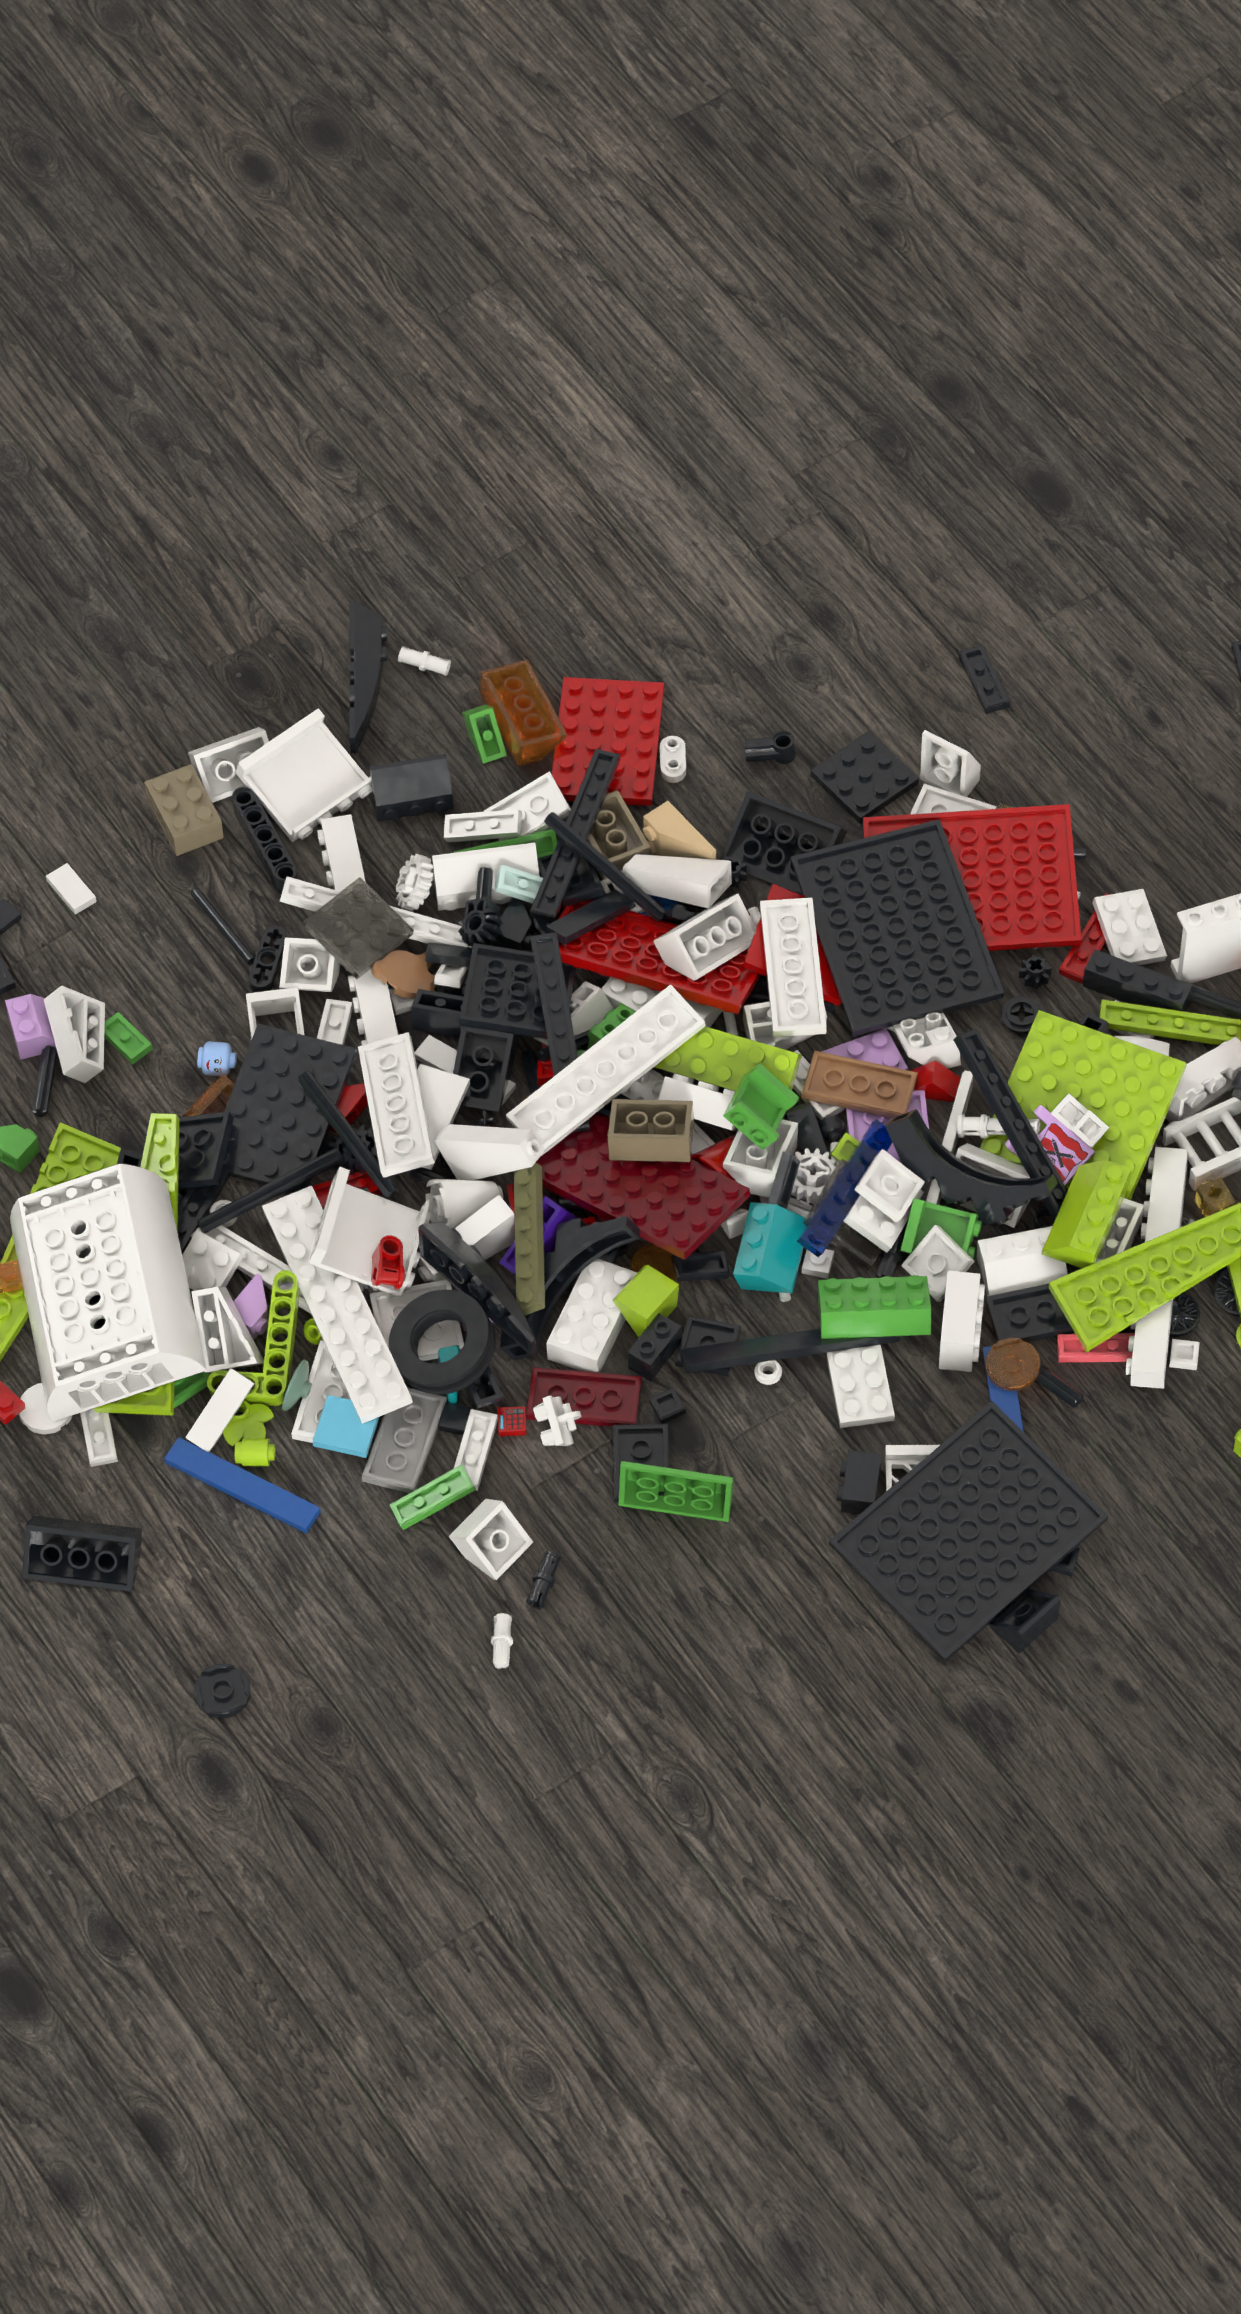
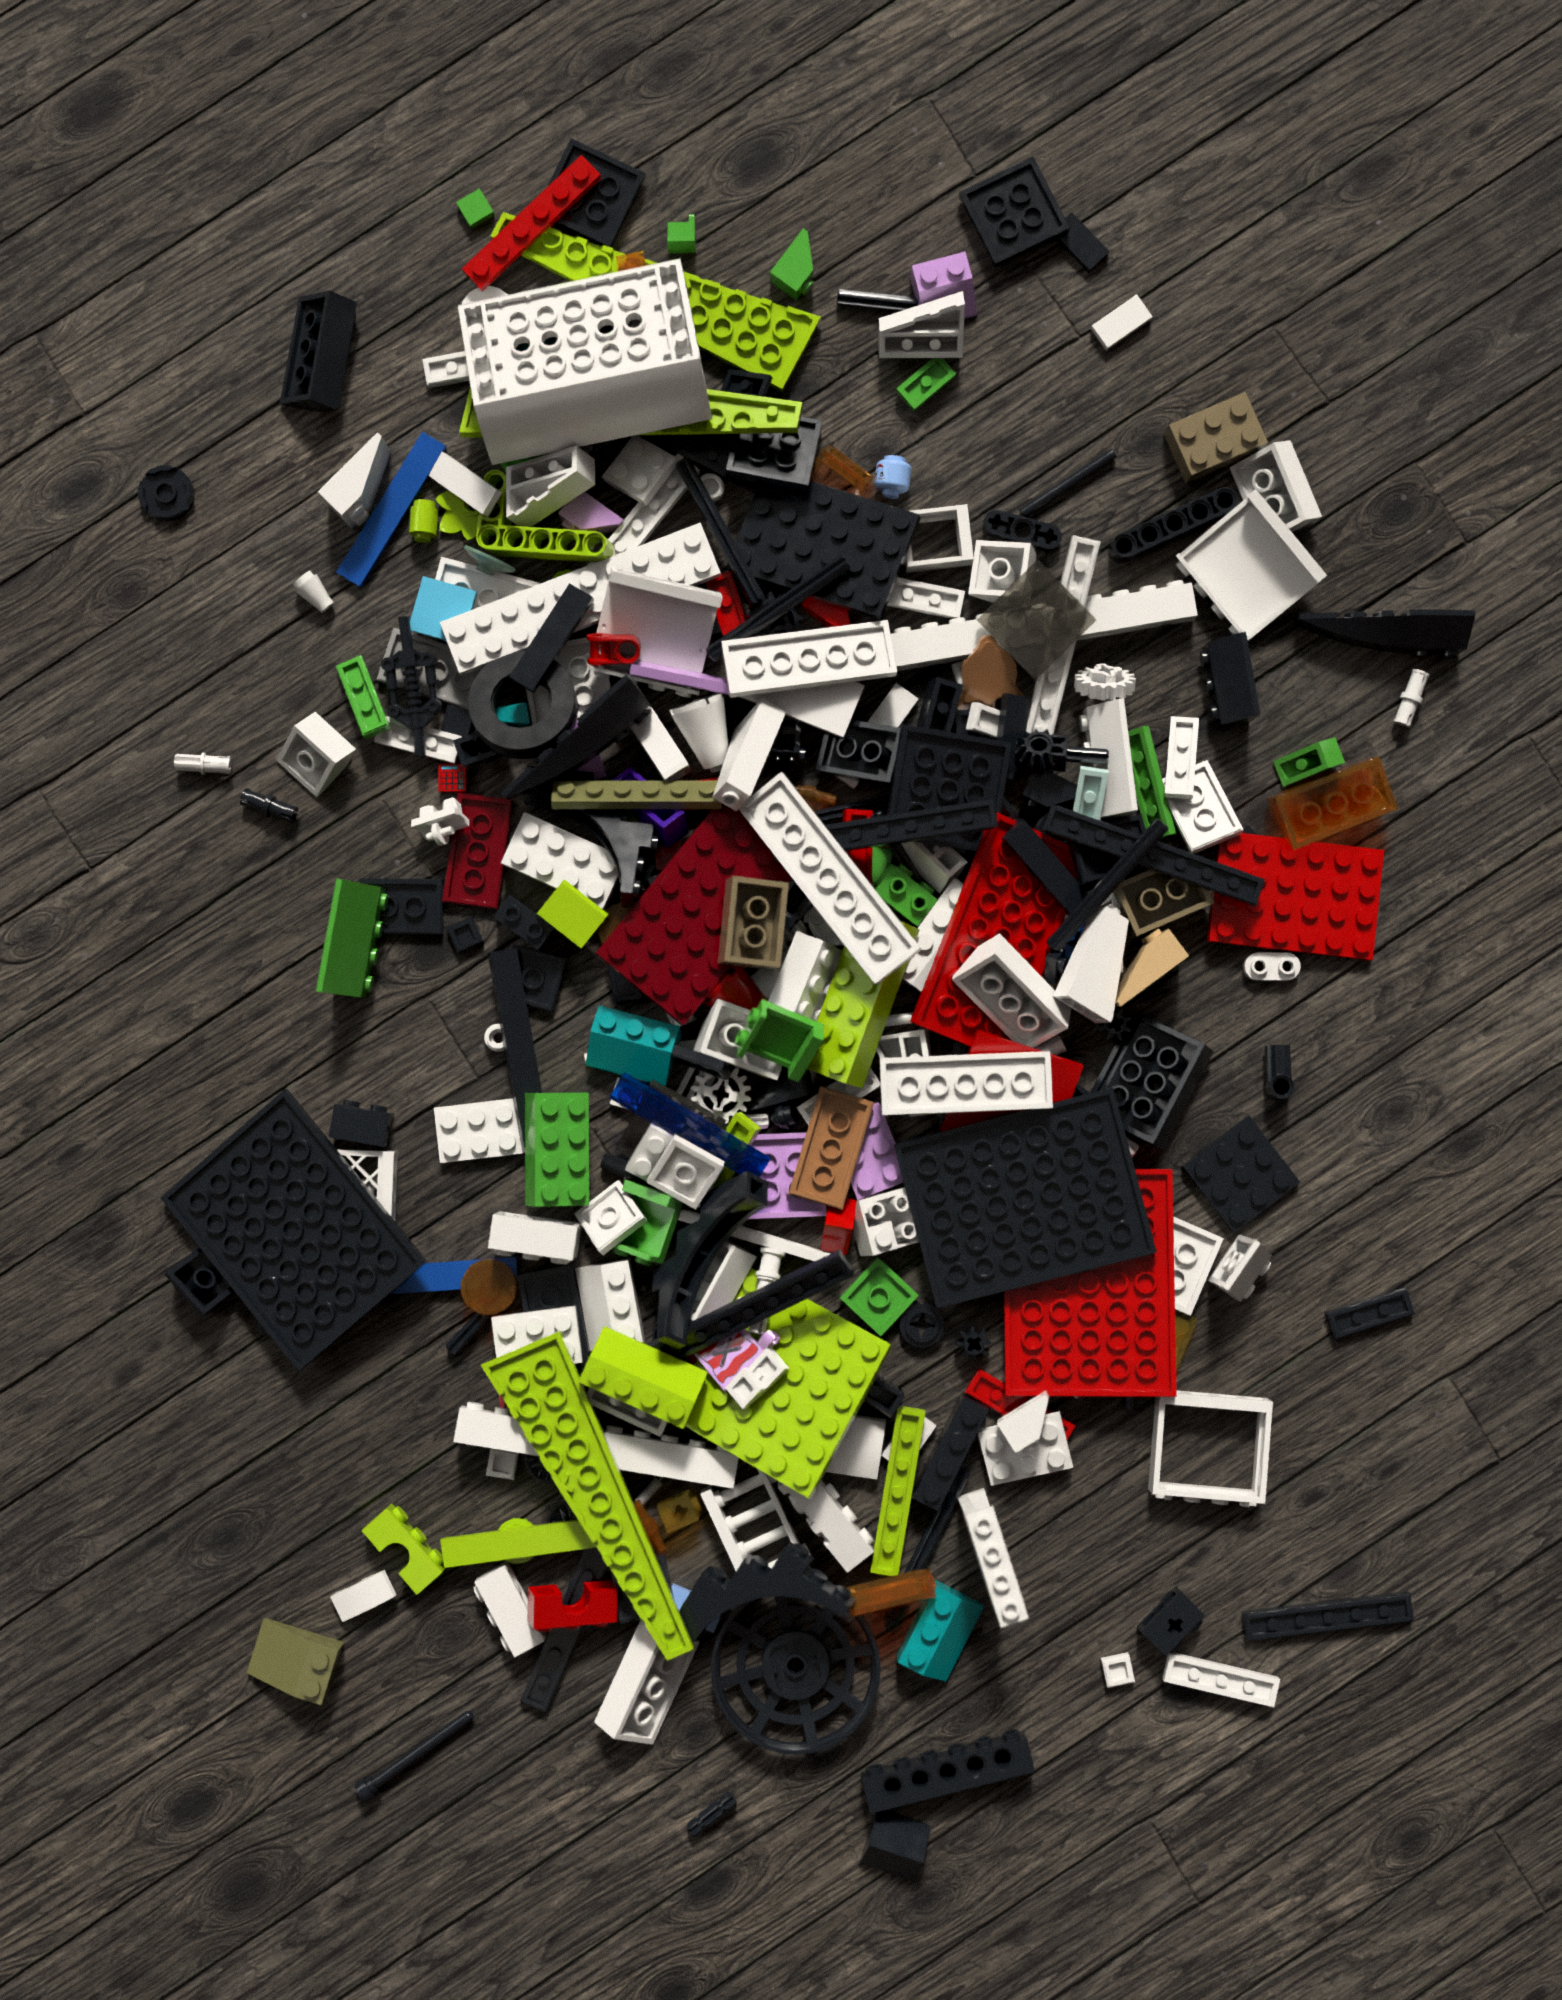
camera: 90 degrees right, 30 degrees up
none -> white cone [293,571,334,613]
none -> white slope [318,432,391,528]
none -> black bar [381,616,442,757]
none -> white plate [491,1305,583,1364]
none -> black tile [509,583,594,693]
none -> lavender tile [629,660,729,695]
none -> bright green plate [840,1256,919,1336]
none -> white slope [997,1390,1049,1453]
none -> white window [1148,1390,1273,1507]

